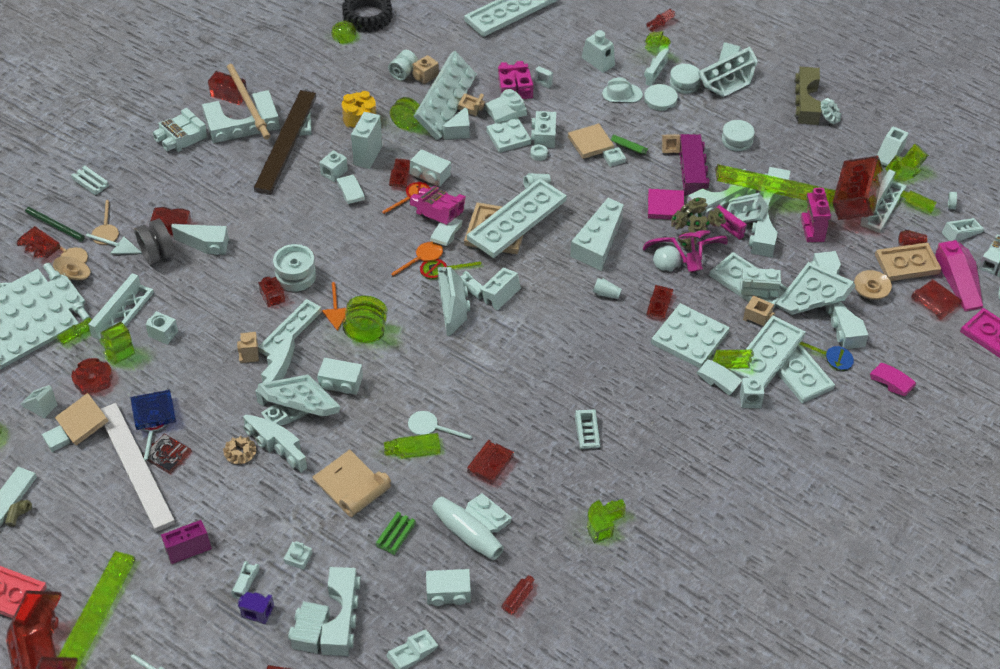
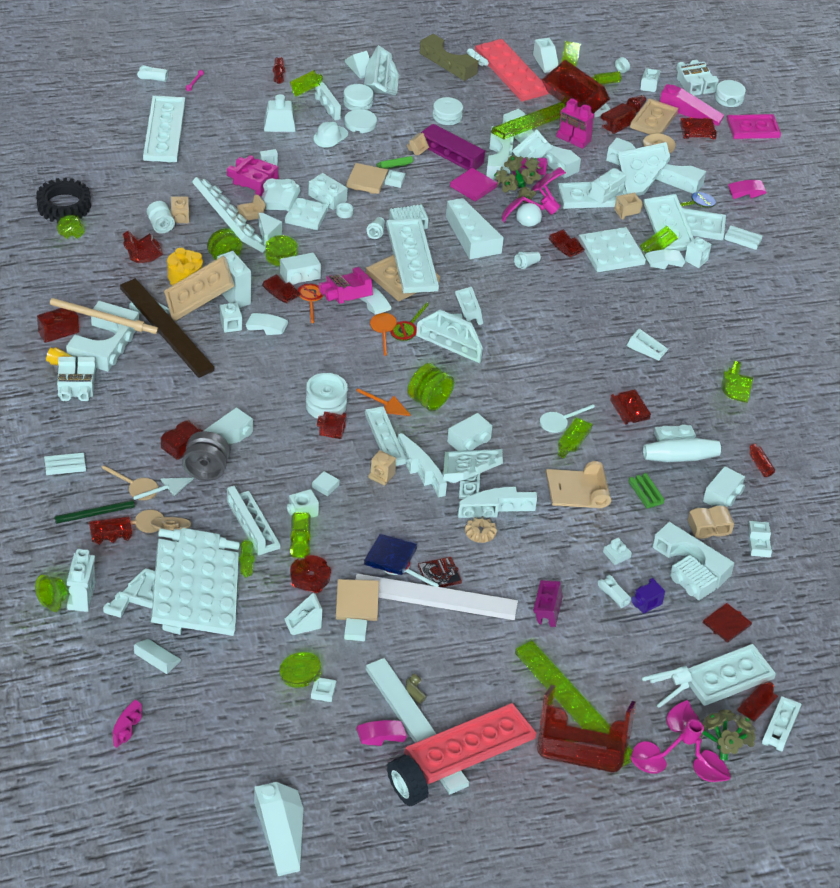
camera: 55 degrees left, 5 degrees down
none -> yellow cone [46,347,73,366]
none -> clear red brick [123,230,163,263]
none -> tan tile [164,256,235,321]
none -> clear neon green head [265,235,298,266]
none -> light aqua tile [312,471,340,496]
none -> light aqua brick [389,204,428,229]
none -> coral plate [475,39,549,102]
none -> clear red hinge [601,103,636,134]
none -> tan brick [687,506,734,539]
none -> light aqua tile [724,226,763,250]

